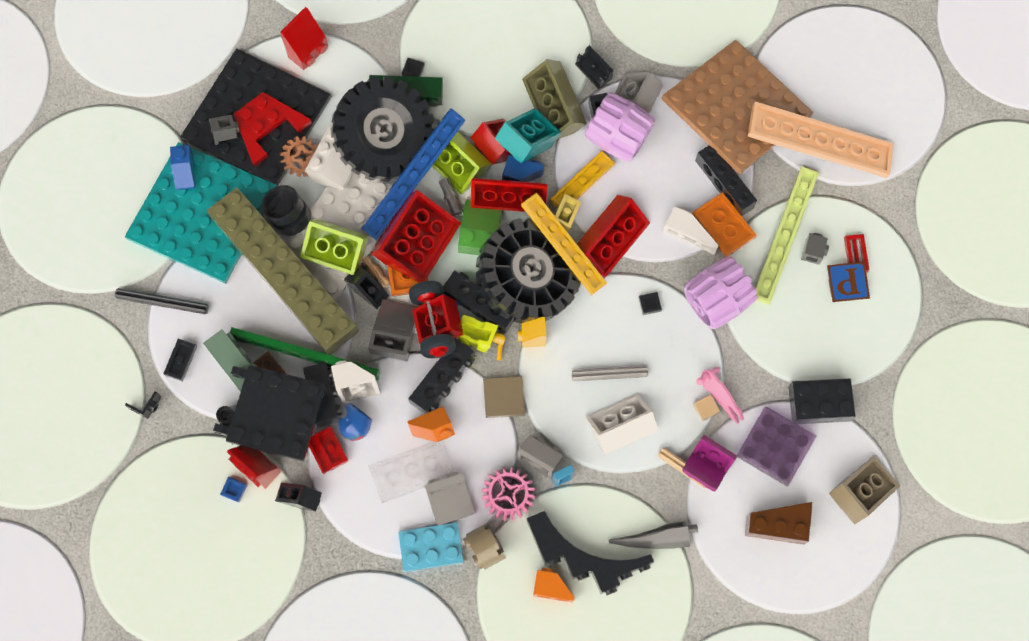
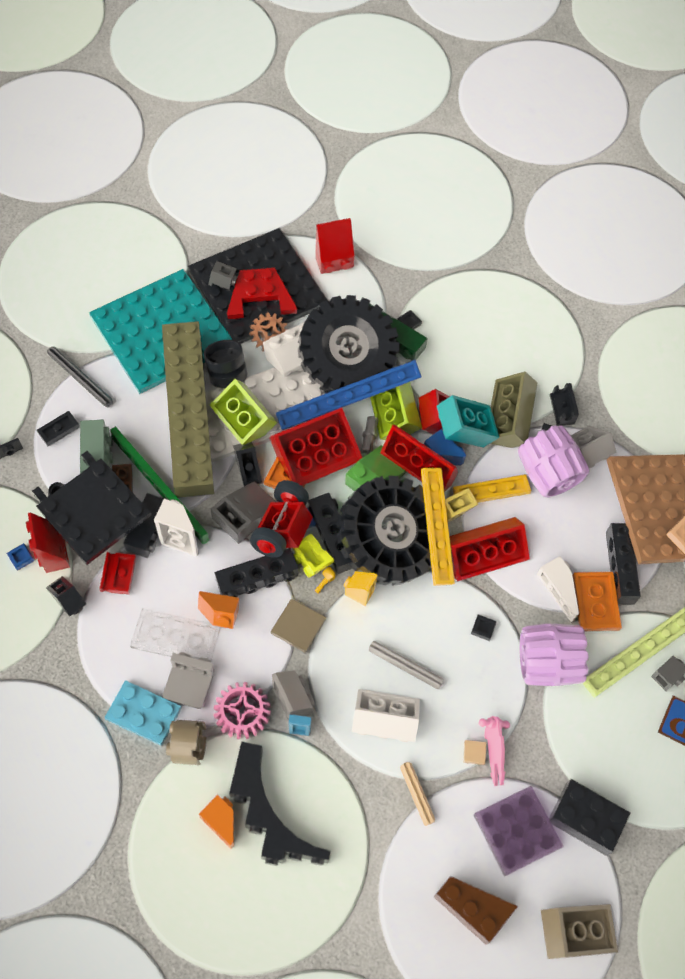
camera: 30 degrees right, 10 degrees down
slope [170,145,195,190] -> none
blue helmet [338,402,373,441] -> none
tan axle [362,256,390,289] -> none
piece [608,521,698,549] -> none
magenta bracket [682,435,737,492] -> none

